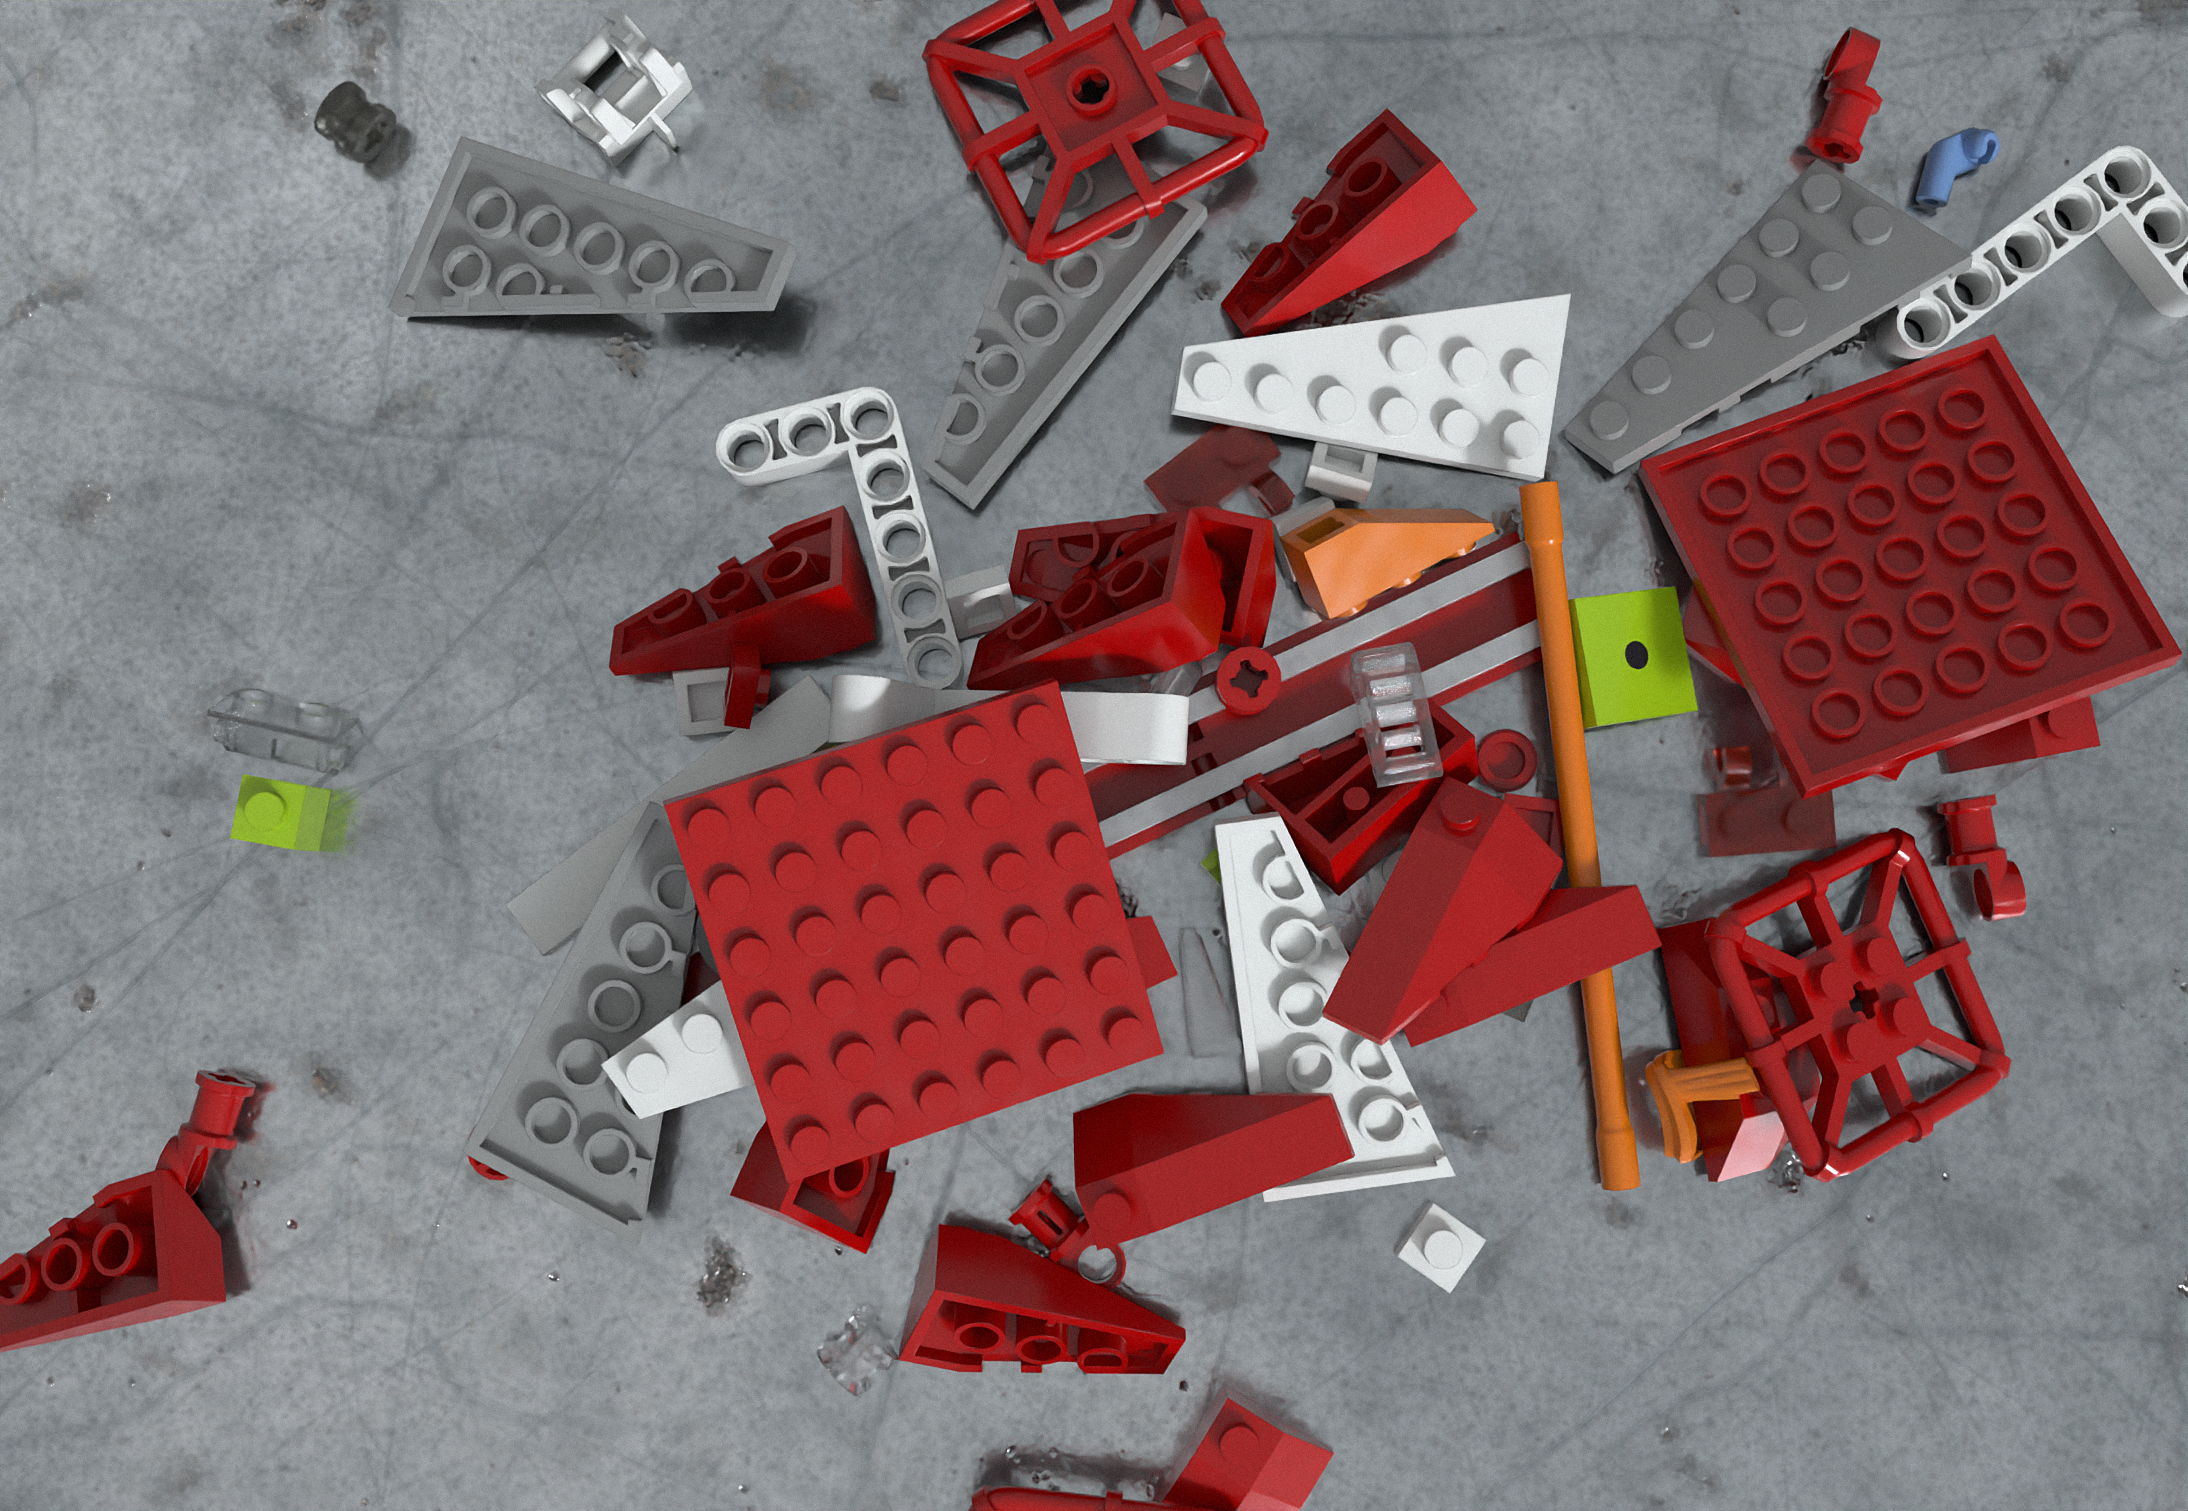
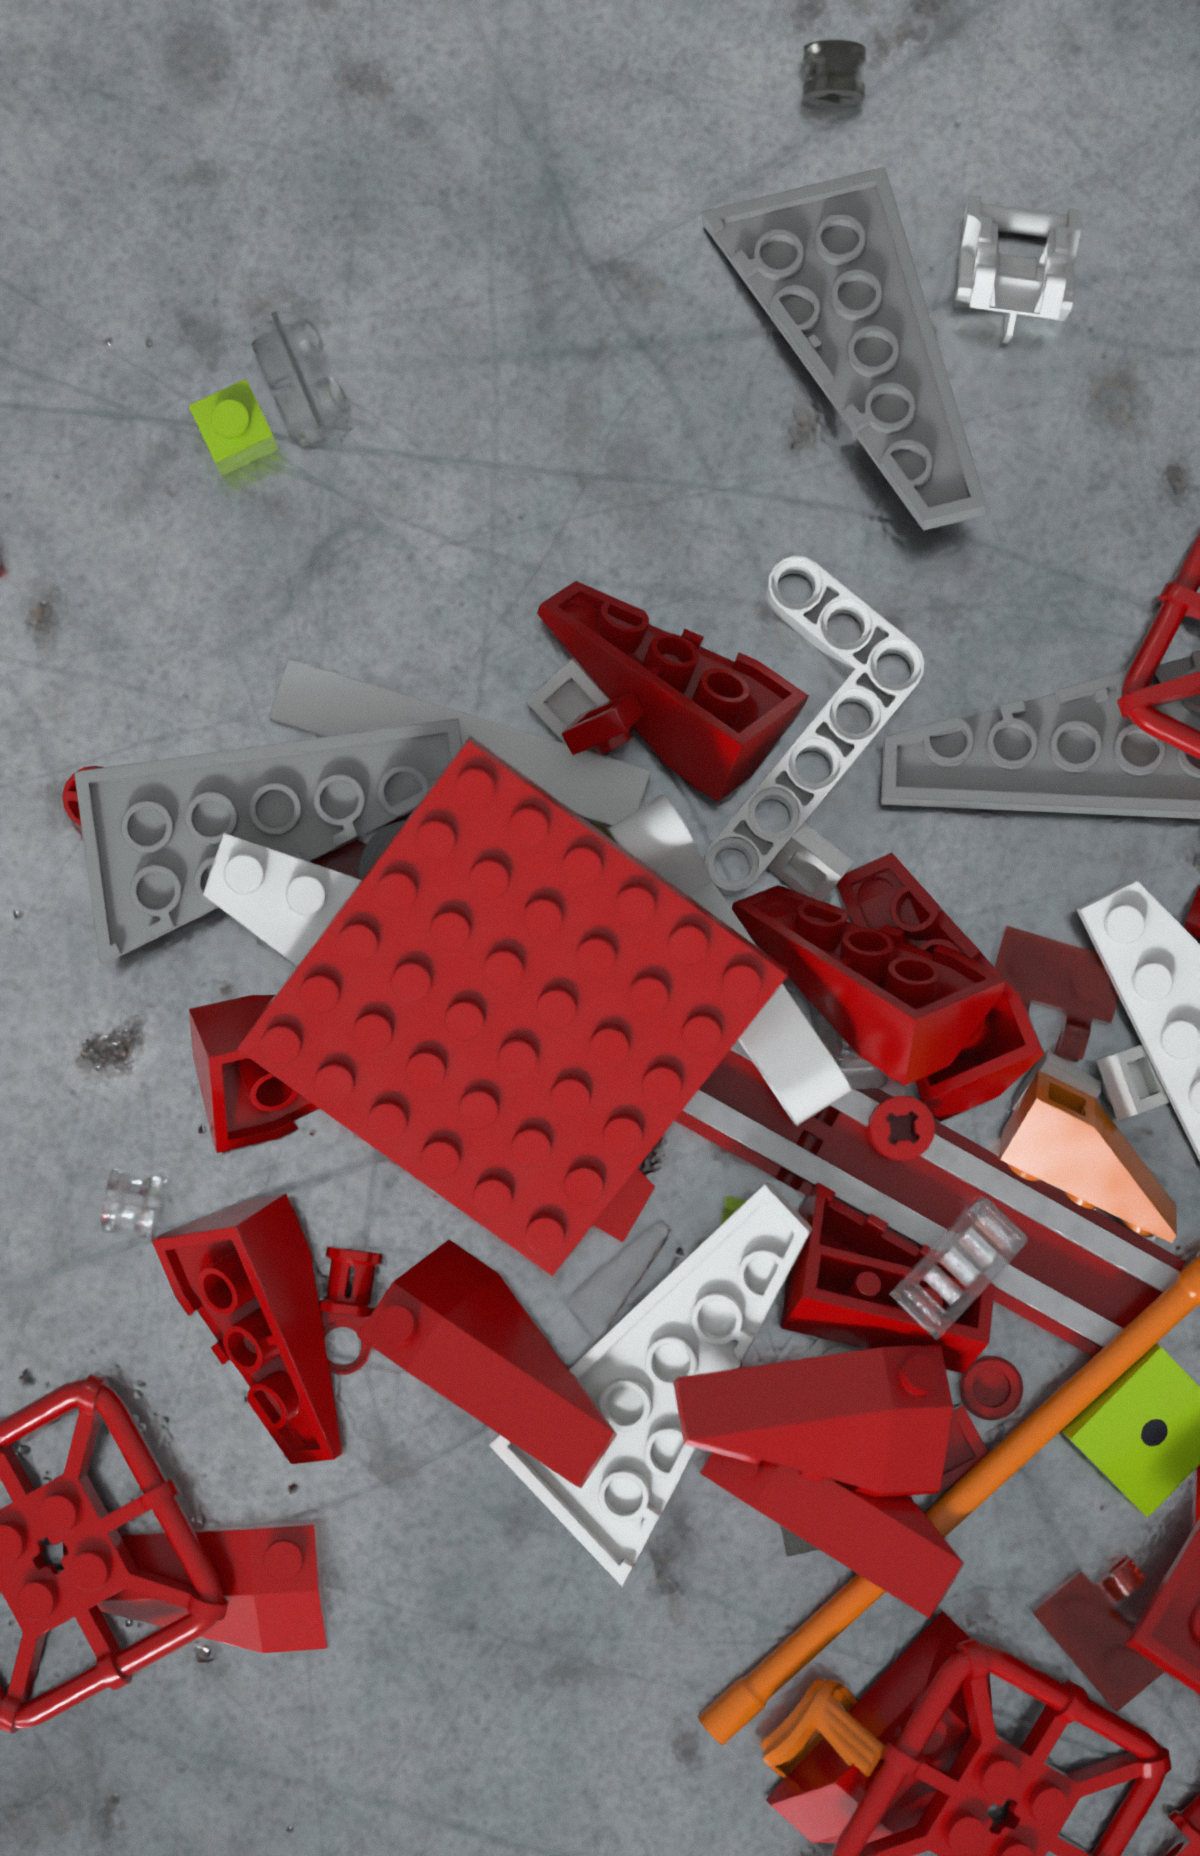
camera: 55 degrees right, 0 degrees up
white plate [1394,1200,1487,1293] -> none

